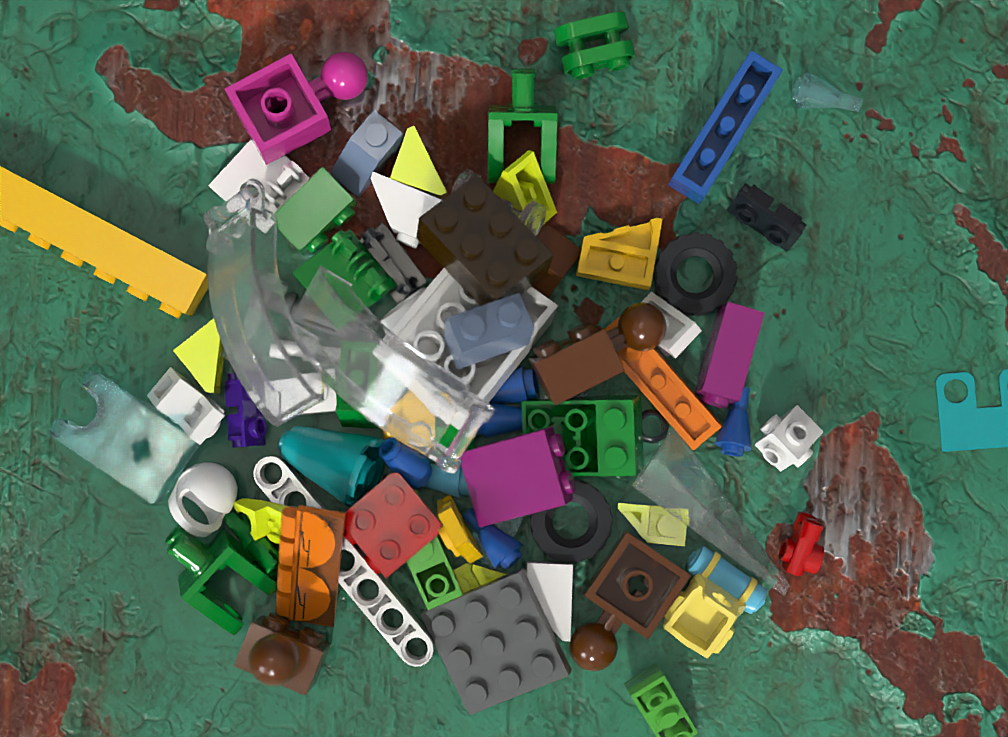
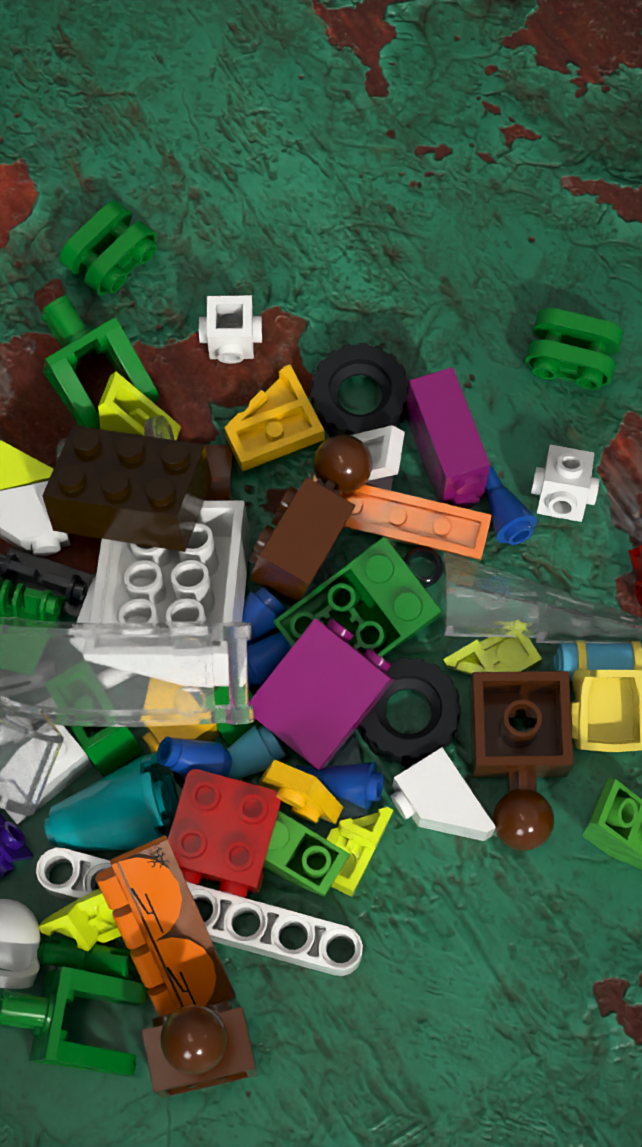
camera: 35 degrees left, 15 degrees down
dark grey plate [420,568,572,715] -> none
sand blue brick [443,293,534,369] -> none
blue brick [668,50,783,204] -> none
black hinge [726,183,807,251] -> none
clear light blue cone [792,72,862,112] -> none
none -> white brick [199,295,262,364]
none -> green brick [525,308,624,390]

